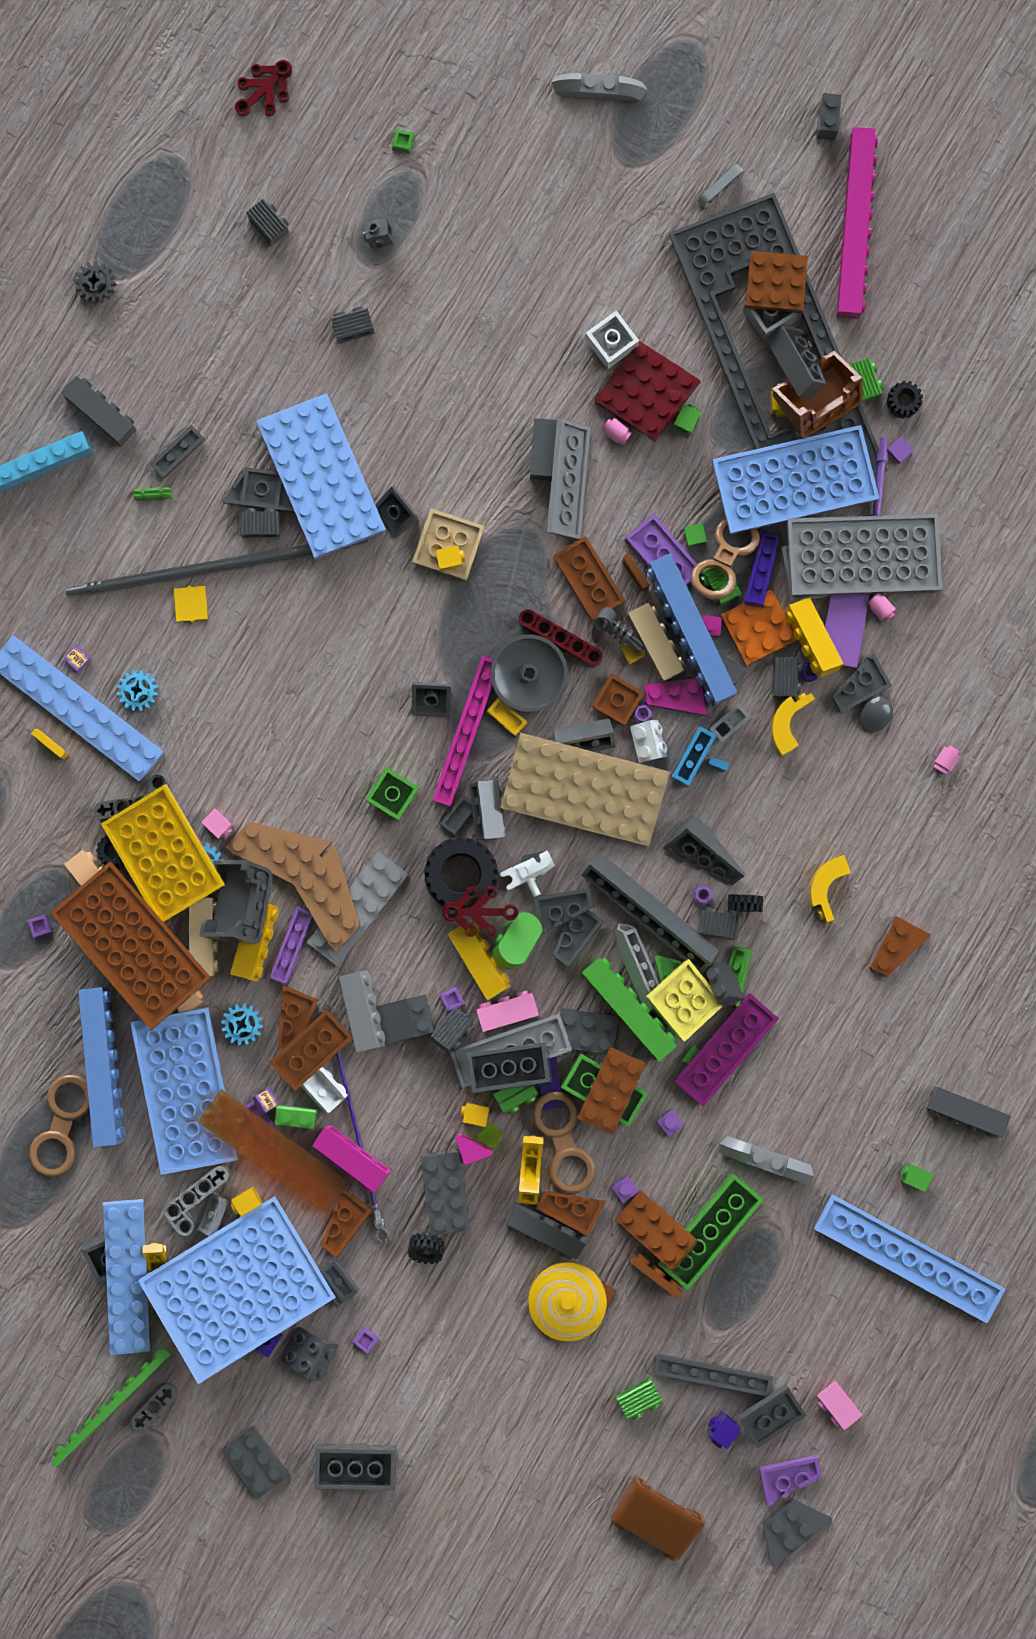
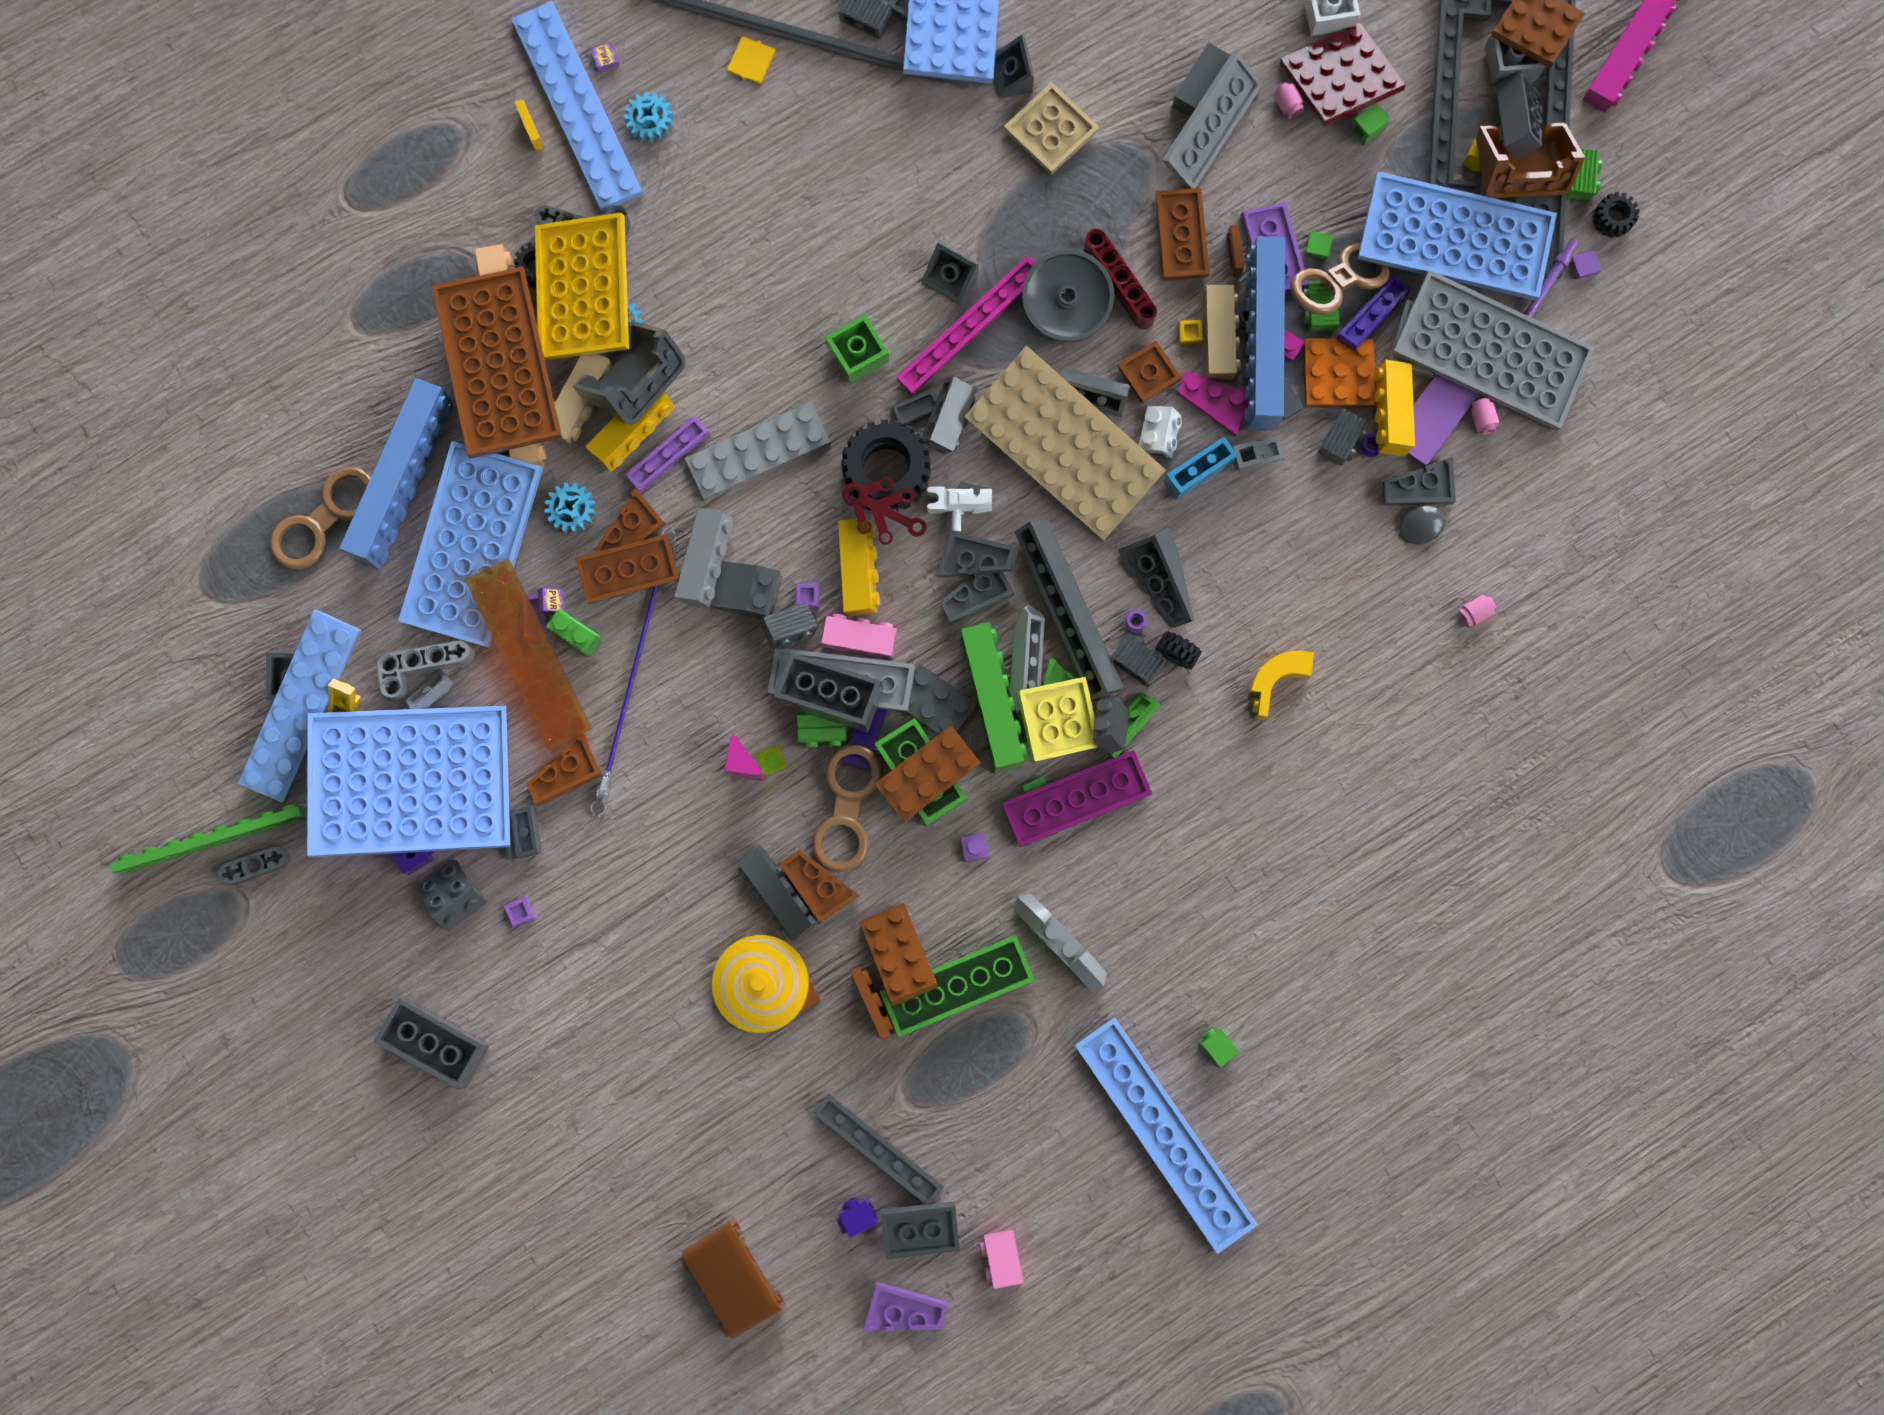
camera: 30 degrees right, 5 degrees down
medium lavender tile [27,914,53,939] -> none
bright pink brick [201,809,234,840] -> none
dark grey plate [222,1426,289,1499] -> none
medium nougat wing [226,822,360,952] -> none
yellow brick [231,1186,263,1217] -> none
white bracket [301,1067,348,1115] -> none
dark pink brick [312,1125,392,1192] -> none
black tyre [408,1232,445,1264] -> none
dark grey brick [420,1150,470,1236] -> none
yellow brick [436,546,465,572] -> none
yellow brick [460,1102,490,1127] -> none
yellow tile [486,698,528,737] -> none
bright green brick [492,913,542,970] -> none
yellow arch [518,1136,543,1205] -> none
dark grey piece [592,607,644,653] -> none
medium lavender plate [611,1175,639,1203] -> none
bright green brick [616,1377,662,1420] -> none
medium lavender plate [633,705,652,723] -> none
dark azure tile [707,757,729,772] -> none
dark grey wing [763,1498,833,1568] -> none
yellow arch [770,693,815,757] -> none
dark orange wing [869,917,931,977] -> none
dark grey brick [926,1086,1011,1139] -> none

